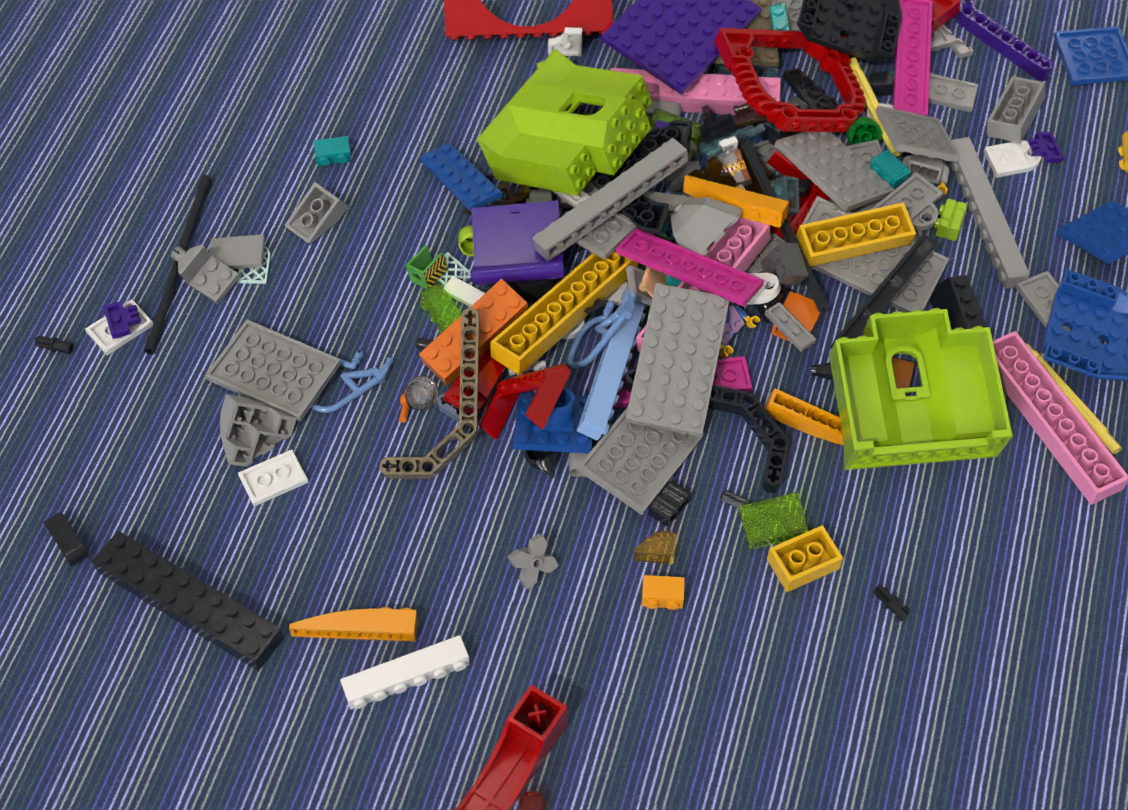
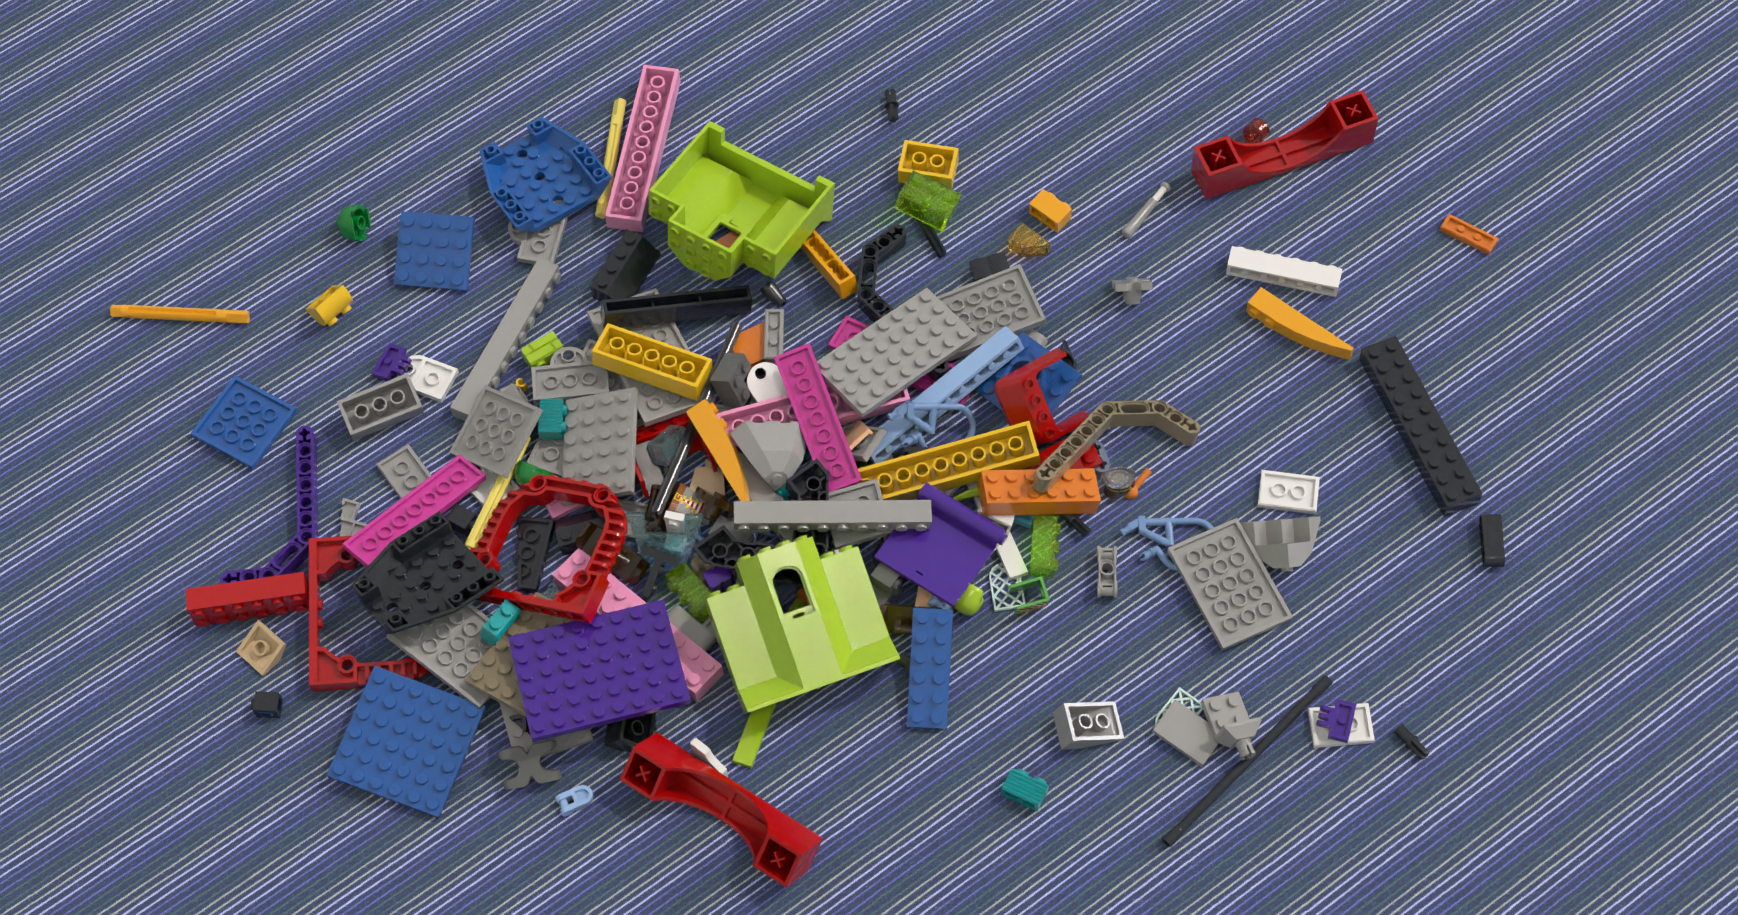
camera: 140 degrees left, 5 degrees up
none -> light grey piece [1097,546,1117,598]
none -> light grey piece [1122,182,1171,238]

